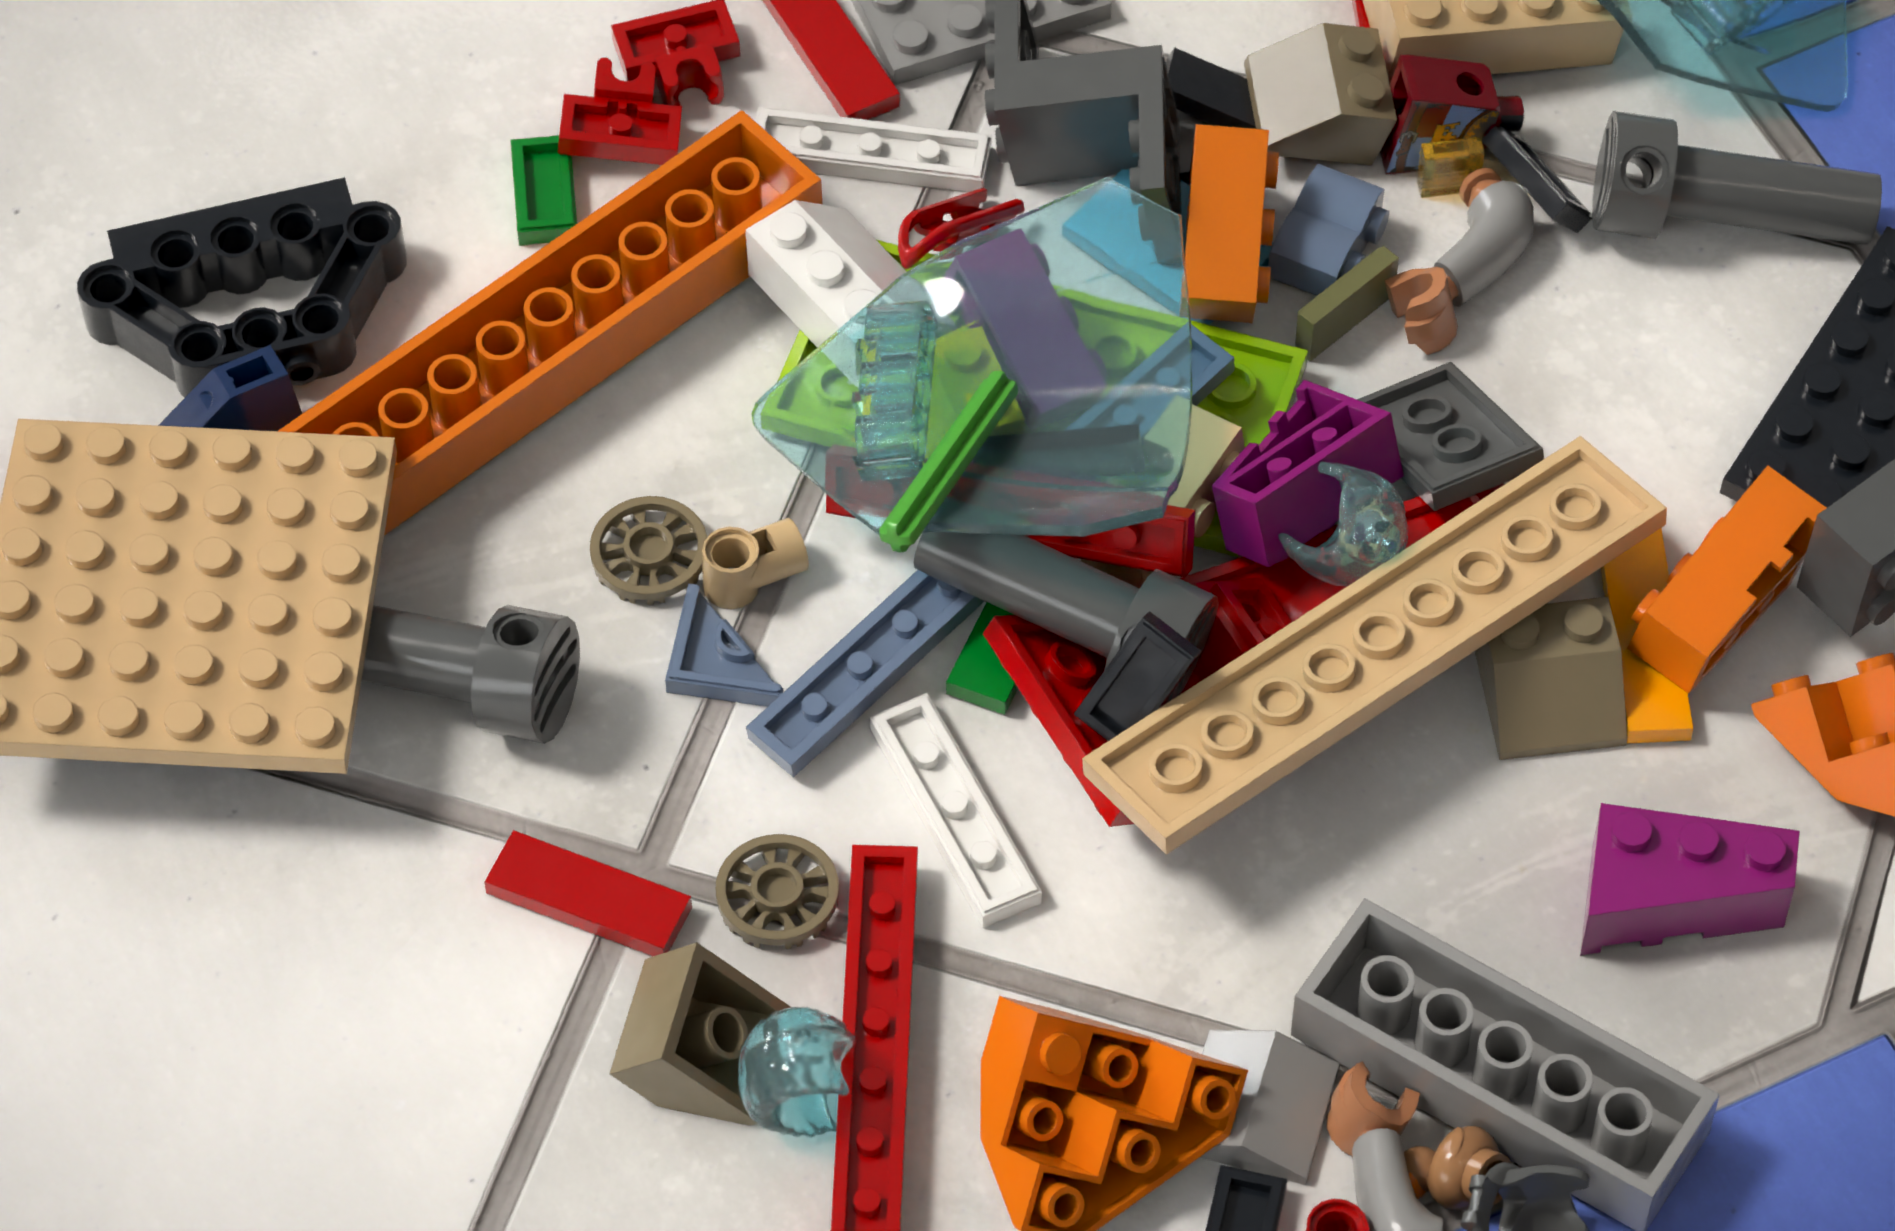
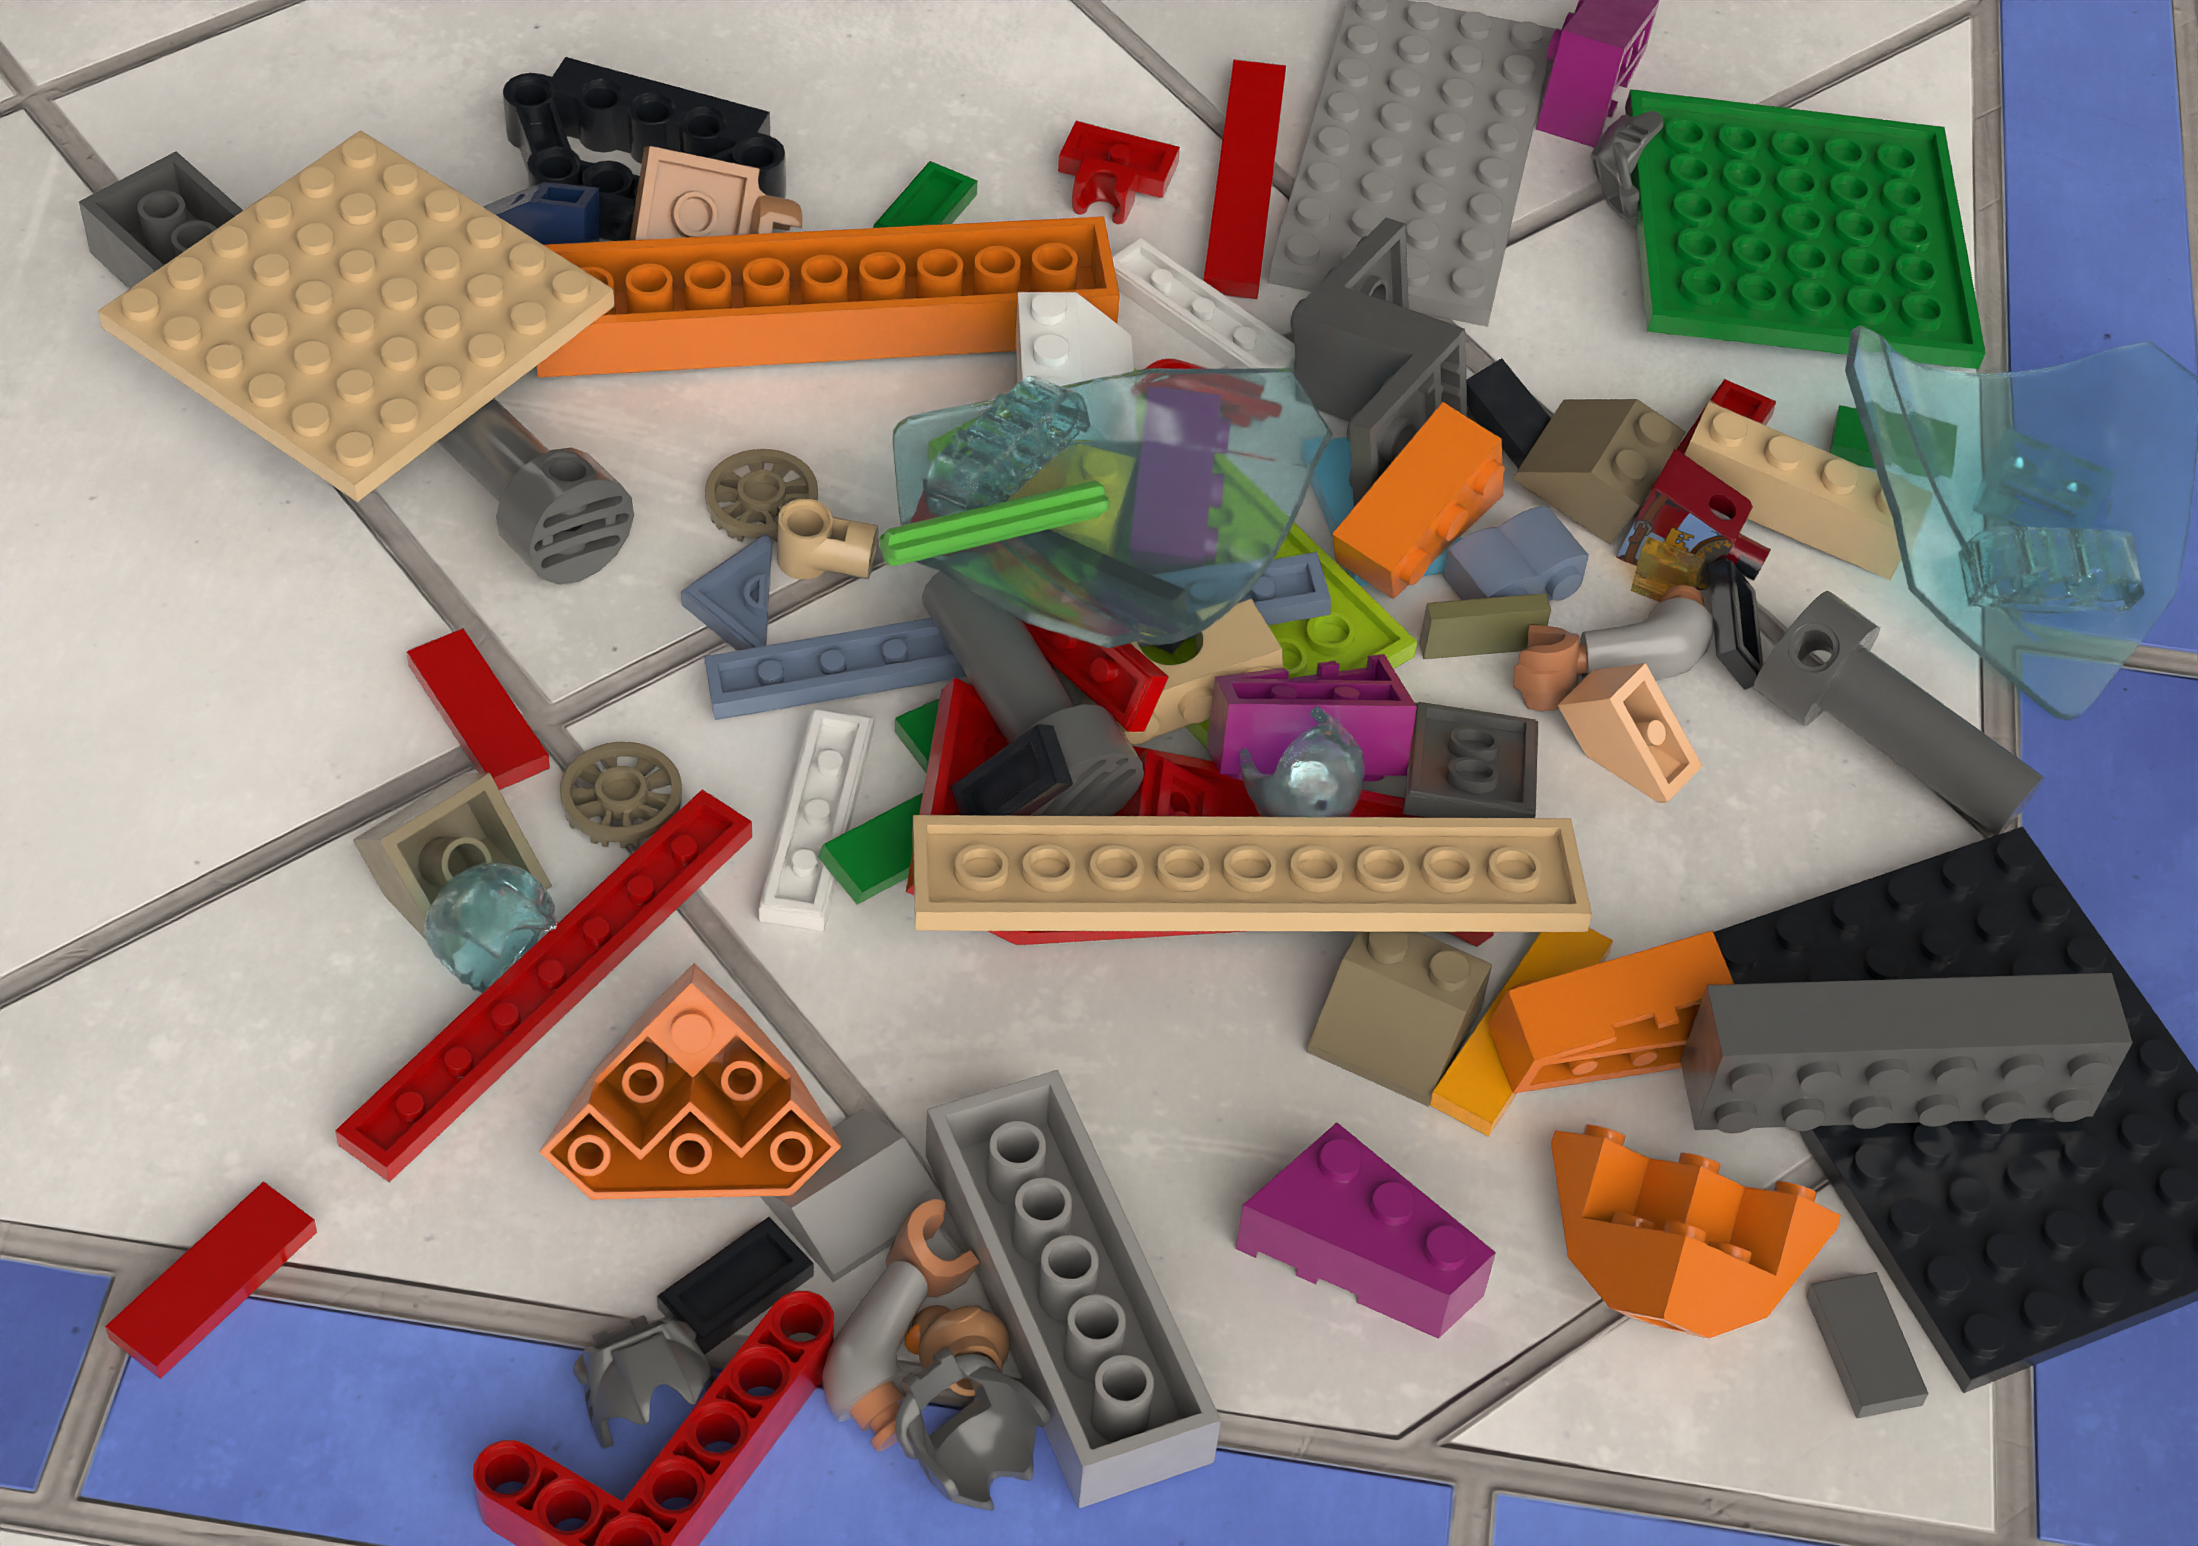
camera: 30 degrees right, 5 degrees down
red plate [558,57,682,165] -> none
none -> plate [630,146,802,240]
none -> green tile [818,793,923,905]
none -> light nougat slope [1558,663,1703,803]

